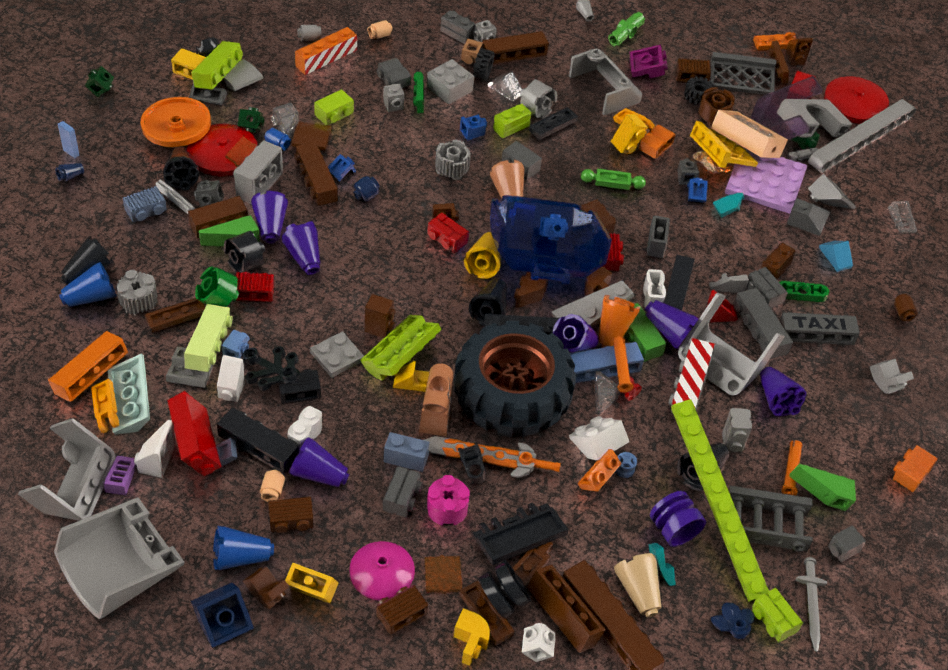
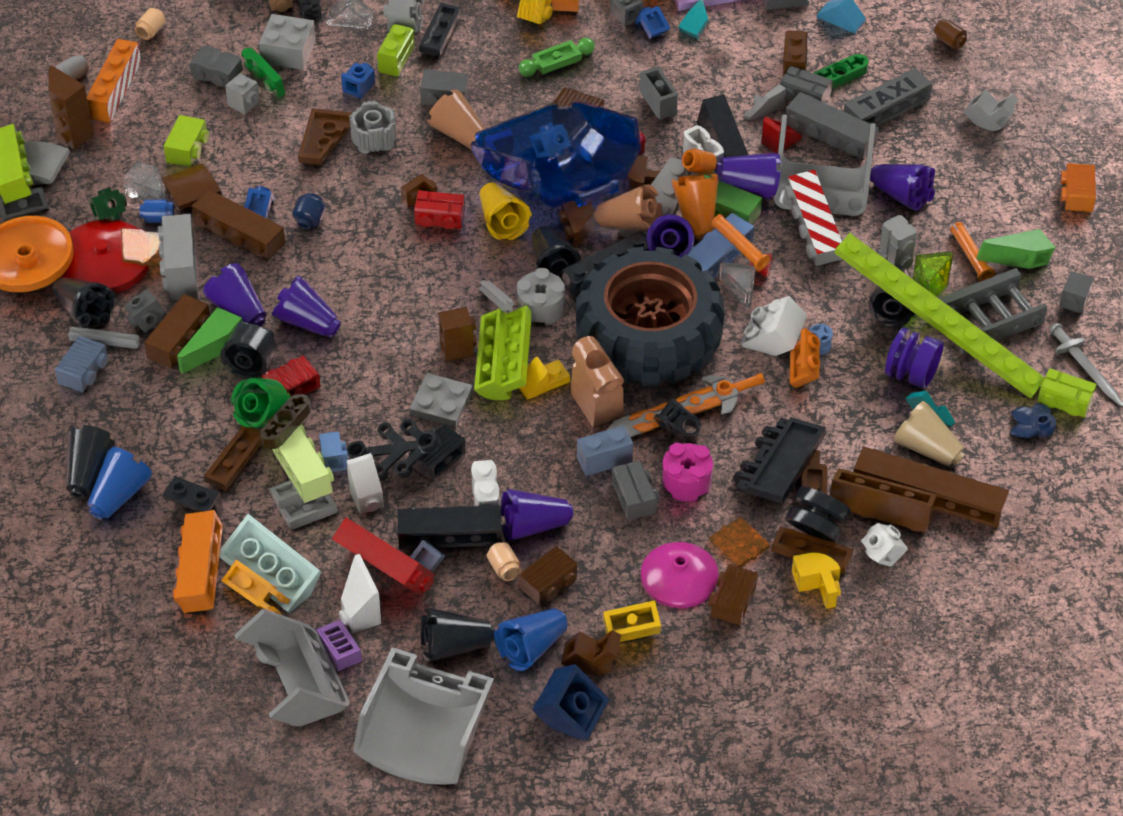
camera: 30 degrees left, 0 degrees up
light grey brick [116,270,158,315] -> none
none -> reddish brown slope [48,66,93,150]
none -> black bracket [163,476,223,517]
none -> dark brown beam [260,394,311,449]
none -> reddish brown wing [298,108,353,165]
none -> black cone [420,608,495,661]
none -> light grey axle [479,280,515,312]
none -> light grey brick [517,268,565,325]
none -> nougat cone [594,184,662,232]
none -> orange brick [682,149,717,175]
none -> clear neon green slope [913,251,954,298]

